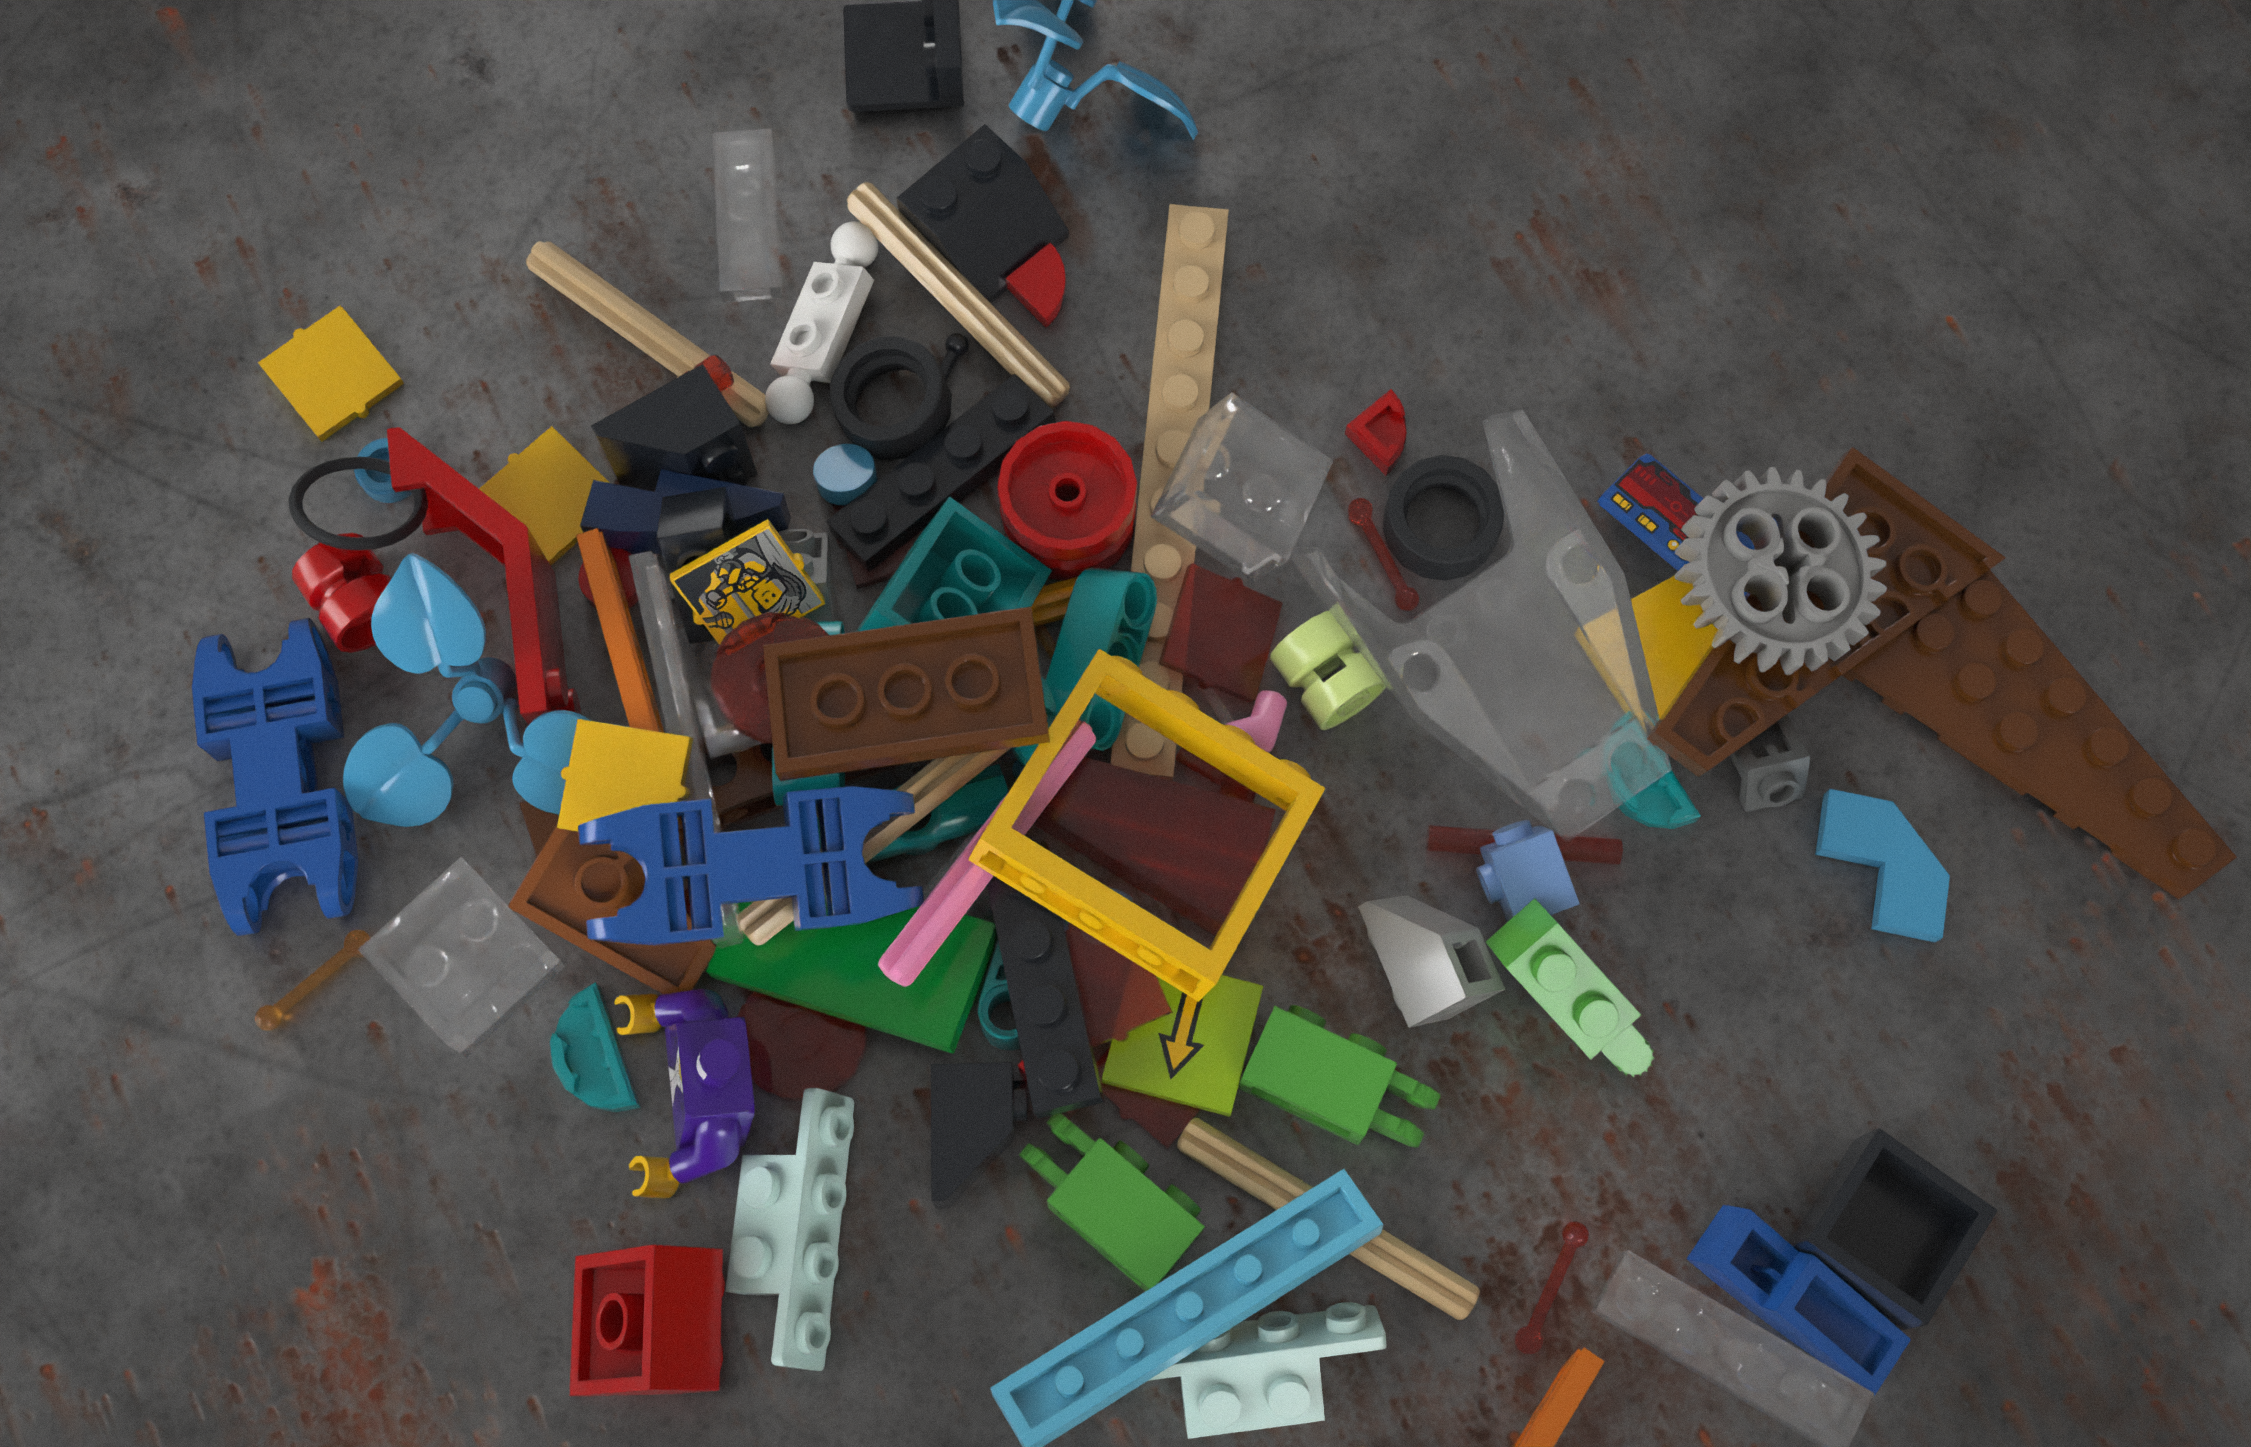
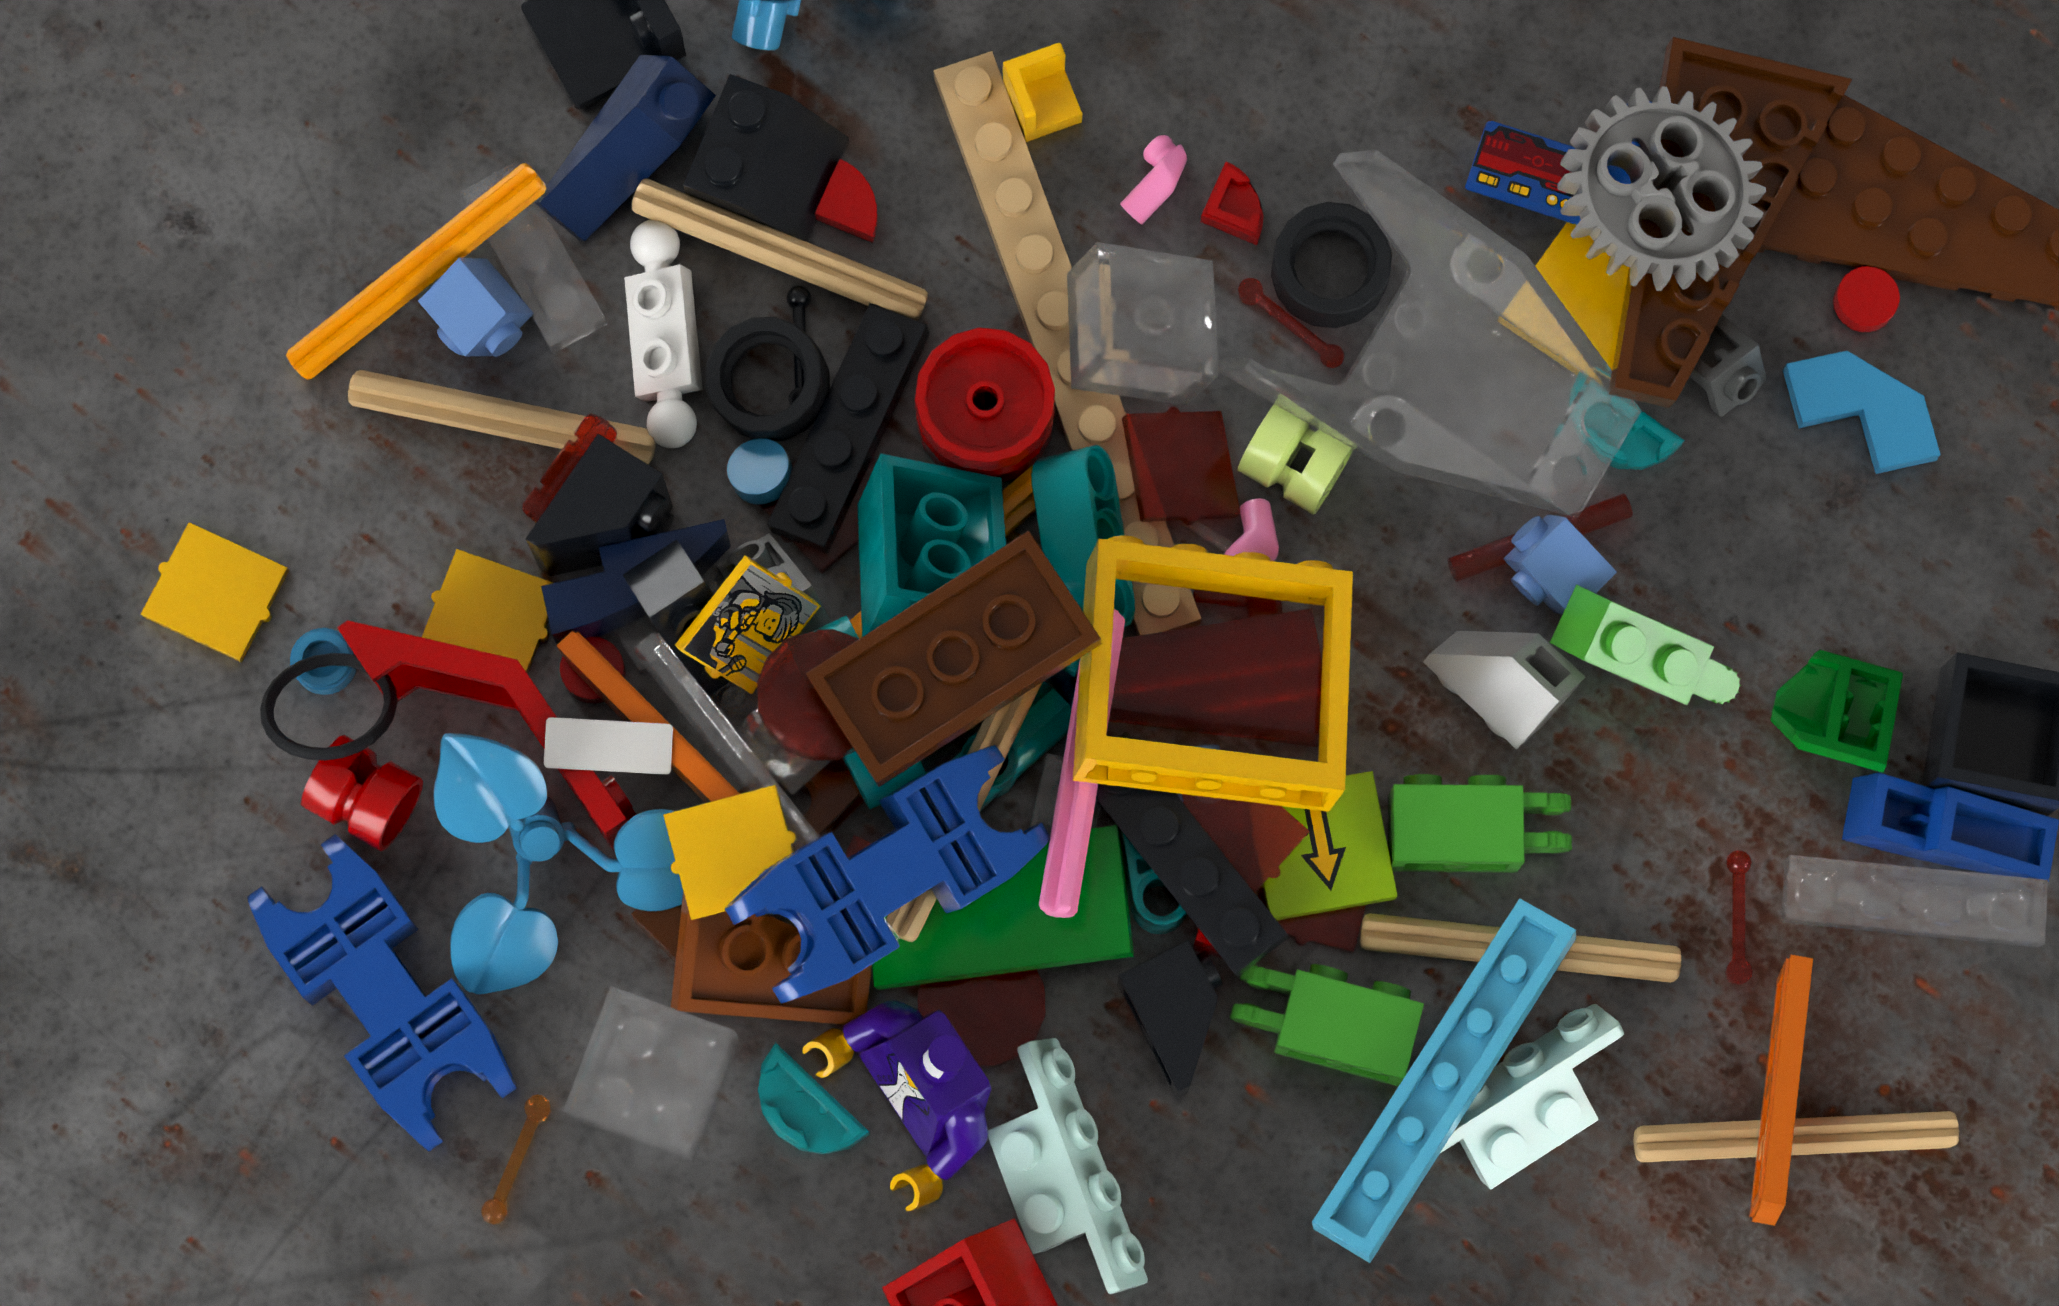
camera: 25 degrees left, 5 degrees up
none -> light orange axle [286,163,547,380]
none -> medium blue brick [418,257,534,357]
none -> dark blue slope [534,55,716,241]
none -> white sticker [544,717,673,775]
none -> yellow panel [1003,43,1083,142]
none -> bright pink arm [1120,135,1187,225]
none -> green slope [1770,650,1903,773]
none -> red tile [1833,266,1900,332]

